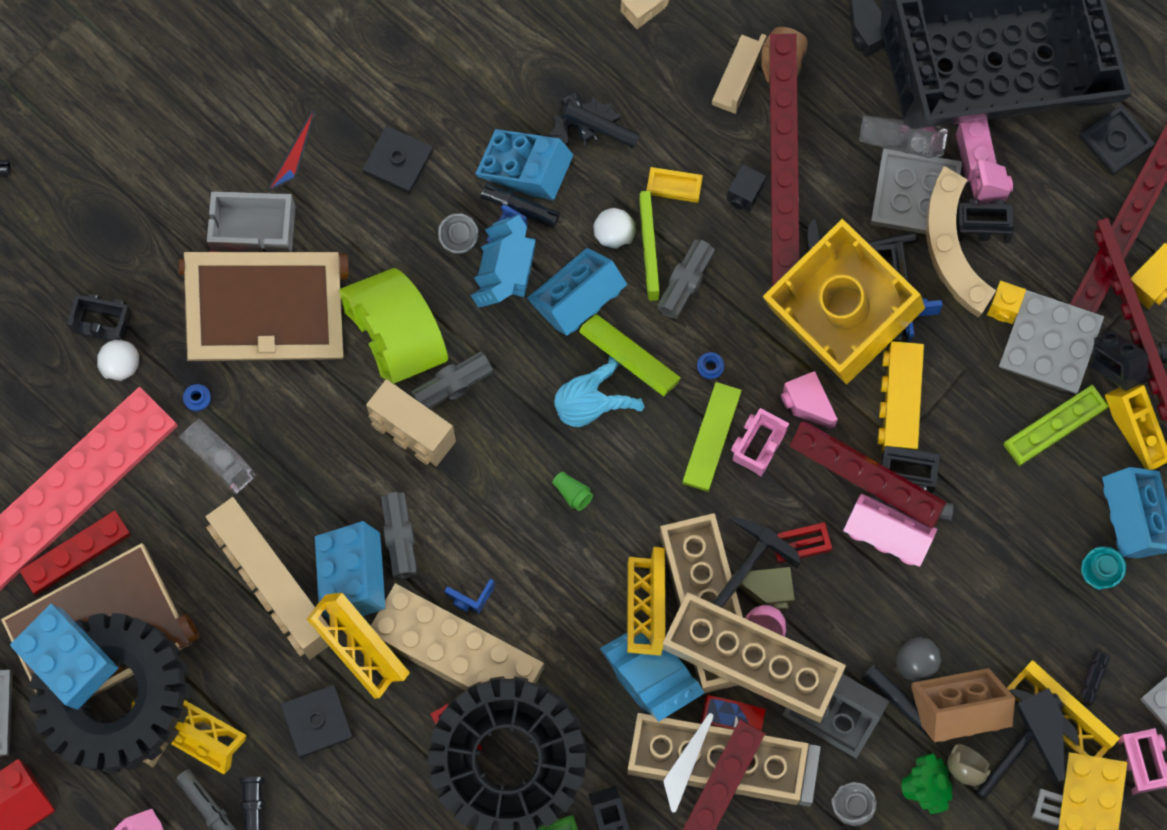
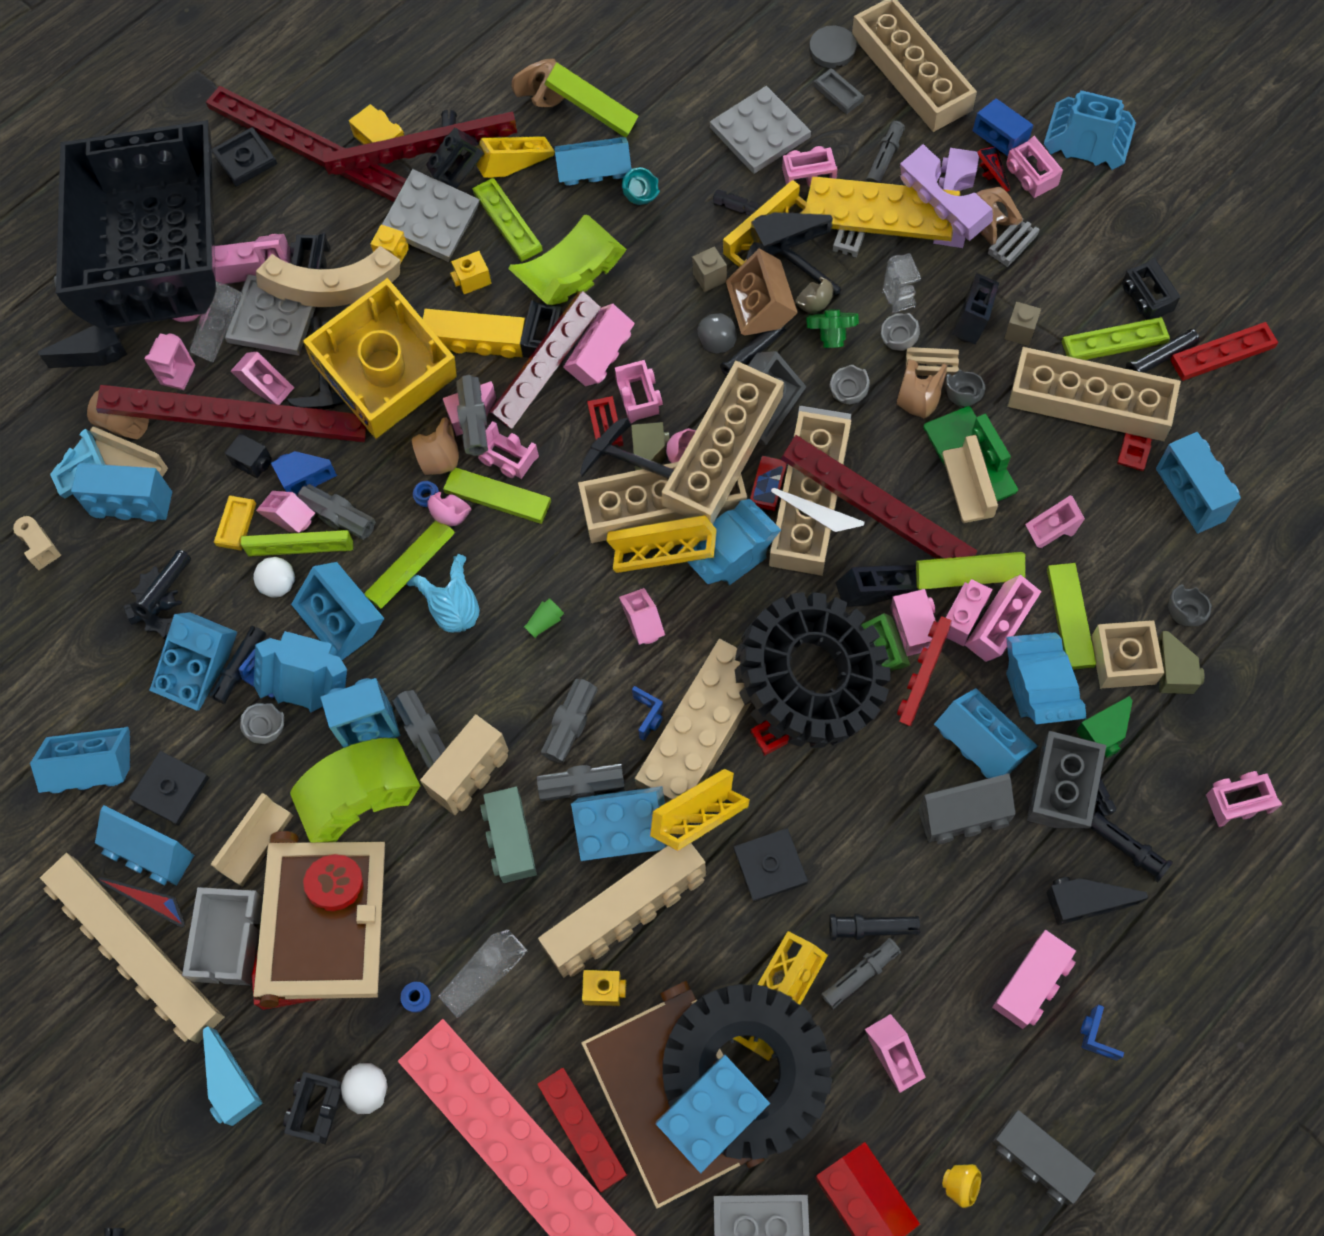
camera: 85 degrees left, 5 degrees down
none -> dark azure slope [30,727,130,793]
none -> tan brick [40,853,224,1043]
none -> medium azure wing [50,429,106,498]
none -> dark azure brick [71,463,172,522]
none -> dark azure slope [95,805,195,886]
none -> bright pink window [144,333,195,390]
none -> medium azure slope [203,1026,263,1126]
none -> tan panel [211,793,293,887]
none -> bright pink slope [230,352,294,405]
none -> bright pink slope [256,491,315,533]
none -> blue slope [271,451,337,496]
none -> red tile [303,854,364,911]
none -> dark azure brick [321,678,401,748]
none -> medium nougat helmet [412,417,459,475]
none -> bright pink hair [428,492,471,526]
none -> yellow brick [450,251,492,295]
none -> dark grey piece [456,375,488,456]
none -> sand green brick [480,787,537,883]
none -> lime panel [509,215,627,305]
none -> dark grey piece [541,679,598,764]
none -> yellow brick [582,970,626,1006]
none -> bright pink window [615,360,663,423]
none -> bright pink slope [619,588,665,645]
none -> dark tan brick [692,246,727,292]

